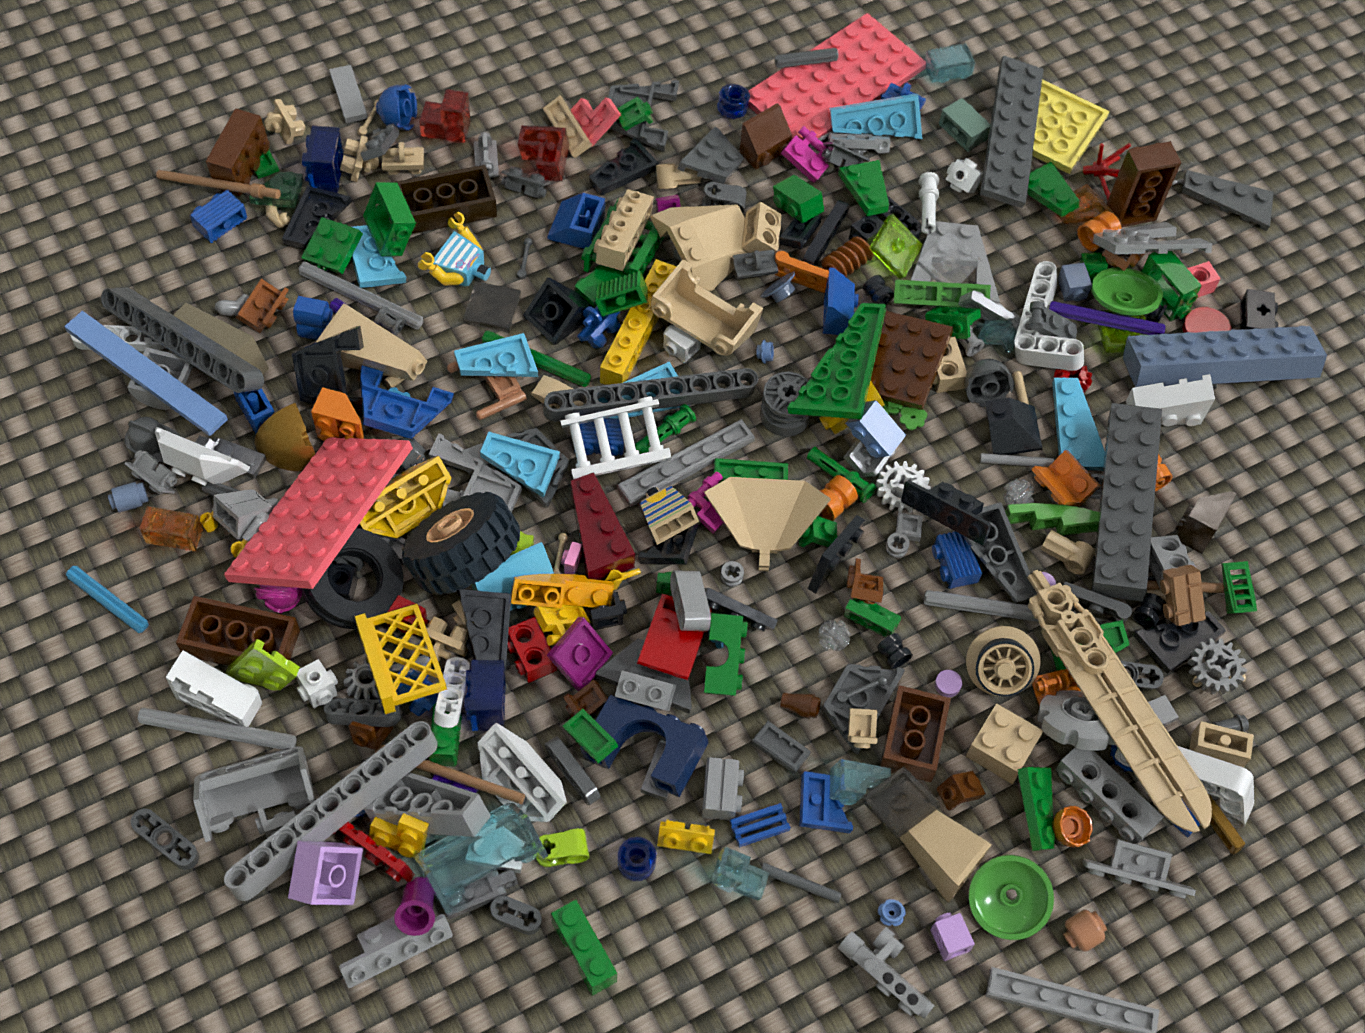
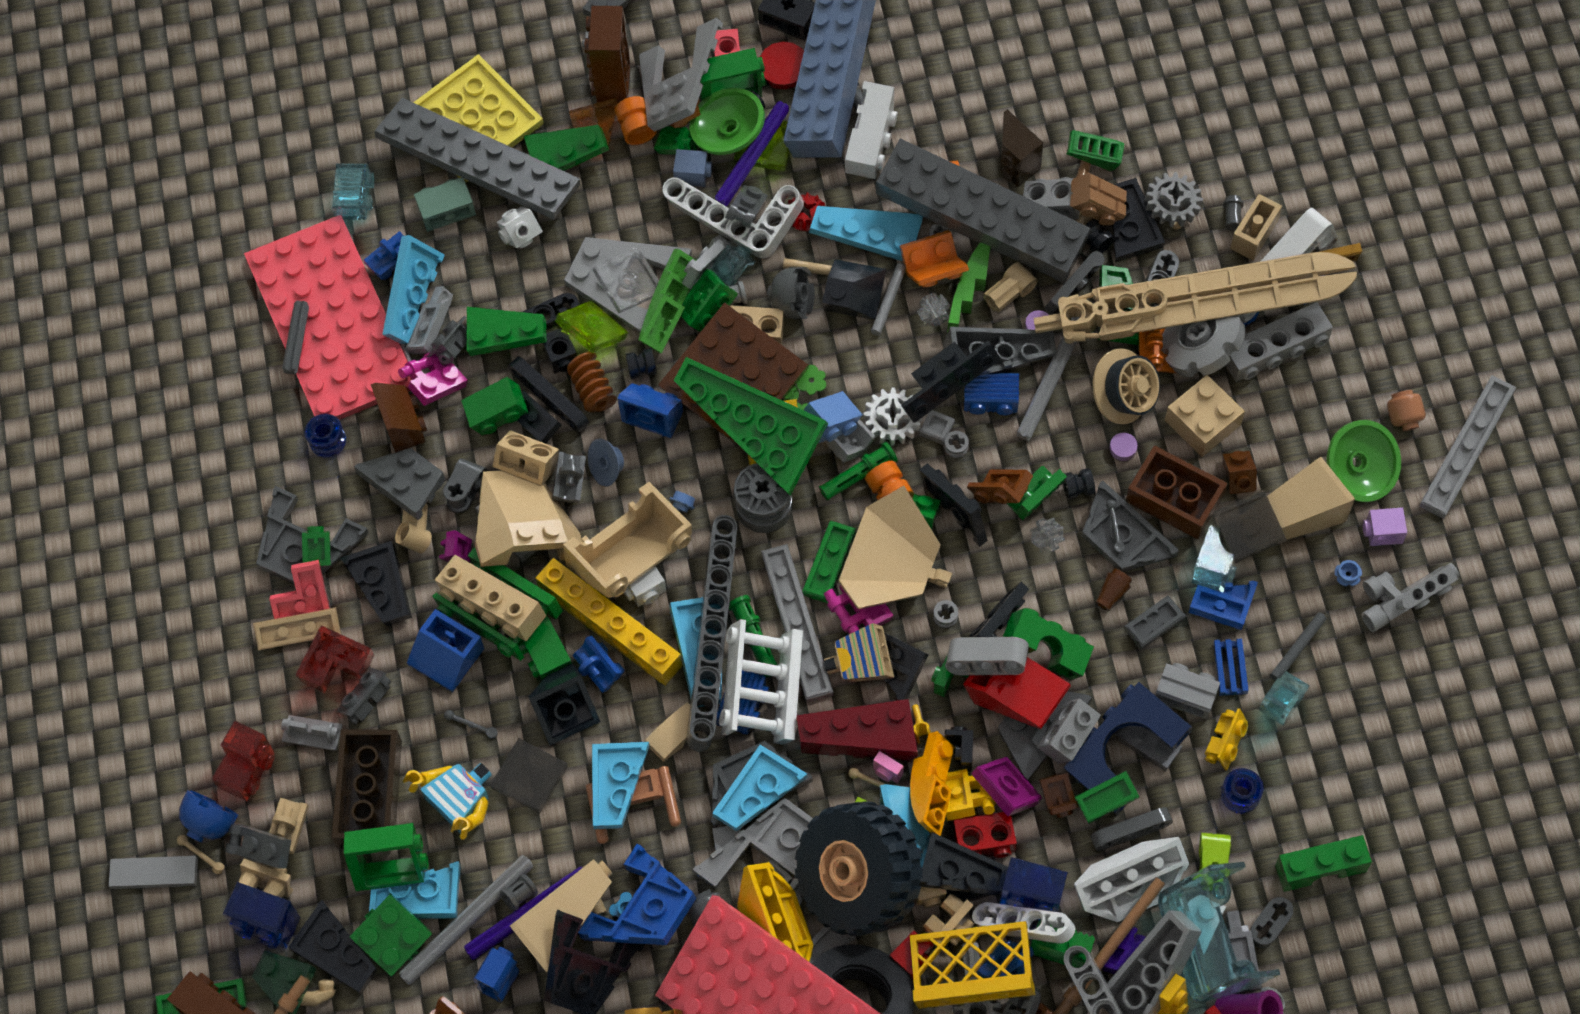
camera: 65 degrees left, 5 degrees up
tan hips [264,99,305,144] -> none
orange slope [311,387,364,441] -> none
green axle [482,330,591,387] -> none
green brick [595,270,648,317] -> none
orange plate [775,251,829,293] -> none
tan bracket [848,708,877,748] -> none
white pin [919,172,939,234] -> none
green wing [1017,767,1055,851] -> none
orange hair [1052,806,1093,848] -> none
light grey bracket [1082,839,1196,898] -> none
red plant [1083,143,1131,200] -> none
light grey tile [1148,695,1179,726] -> none

